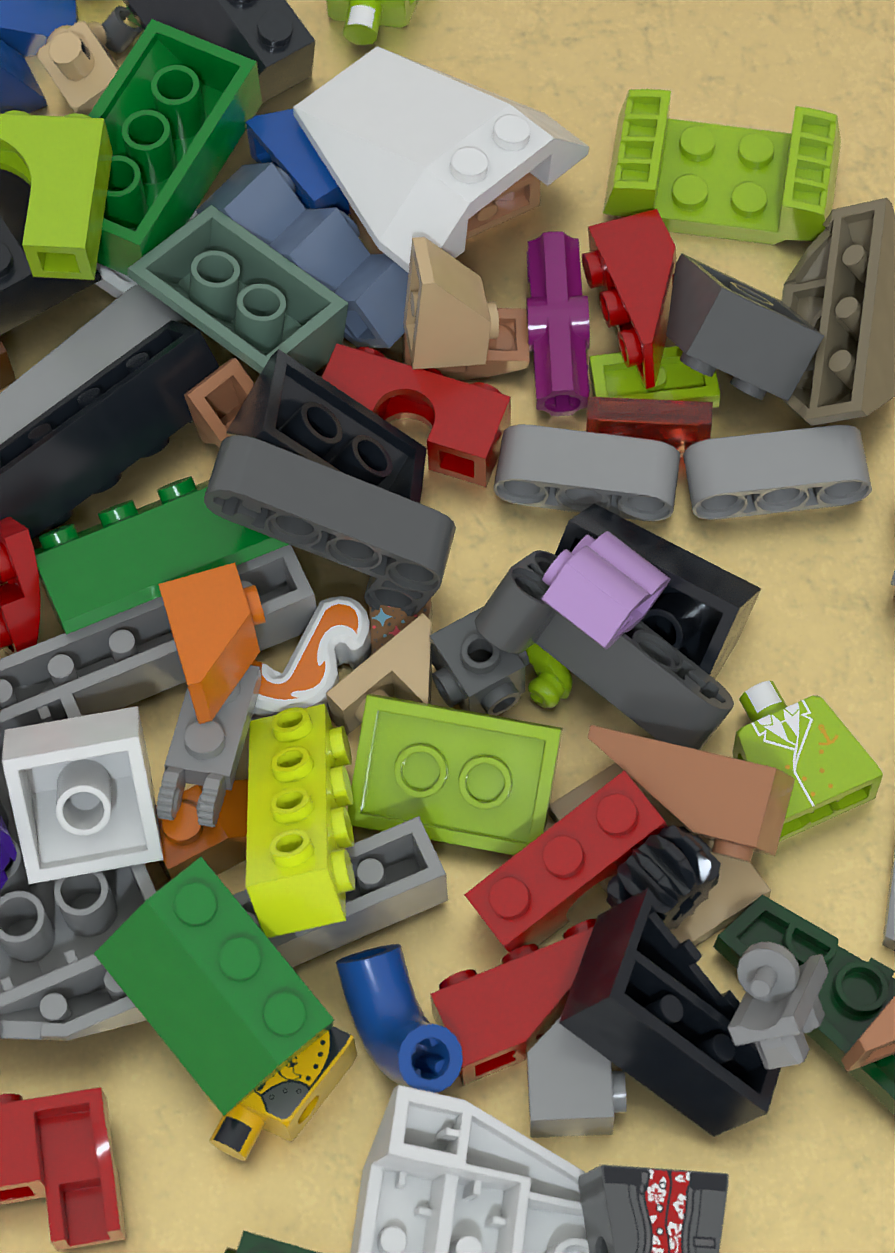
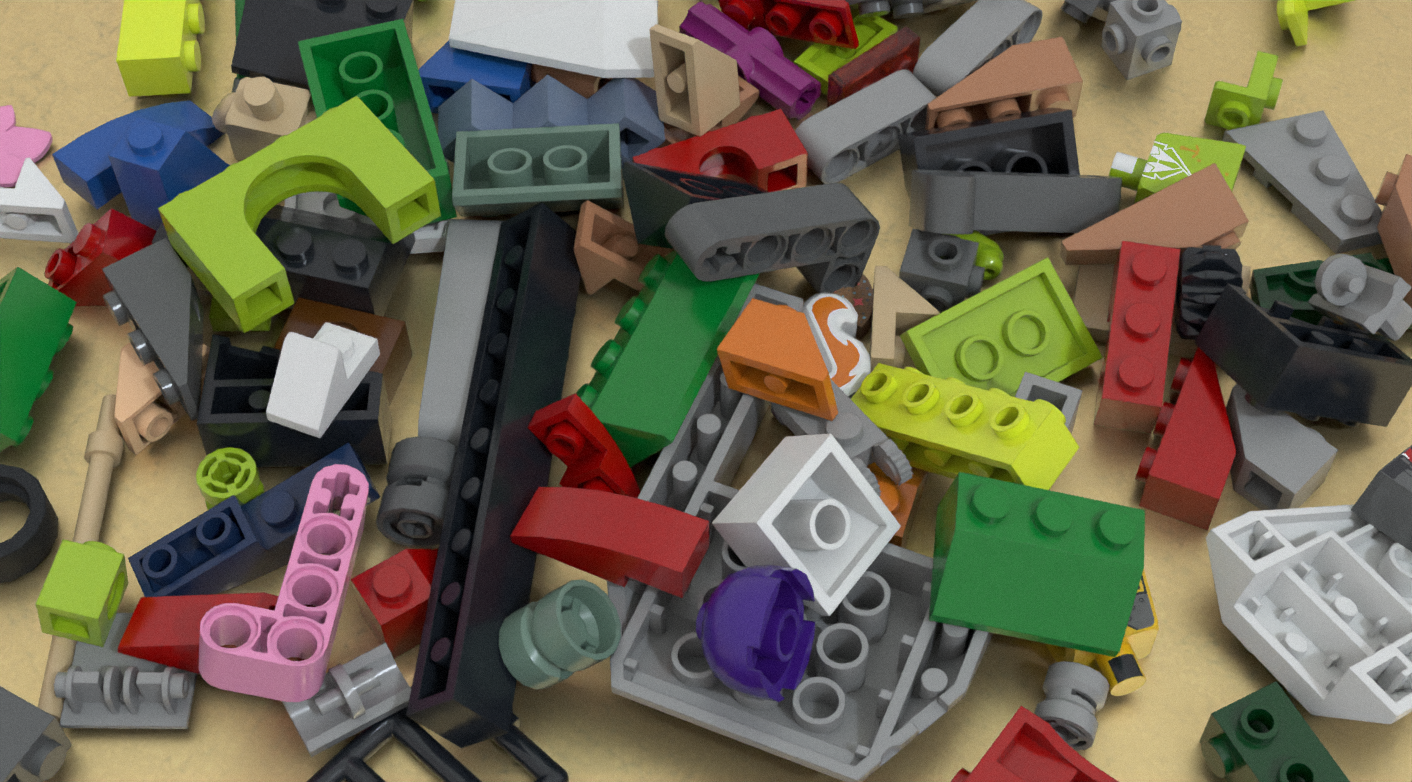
camera: 45 degrees left, 10 degrees down
blue cylinder [336,944,463,1093] -> none
lavender brick [542,531,671,649] -> none
none -> nougat slope [925,36,1083,130]
none -> light grey wheel [1034,661,1110,751]

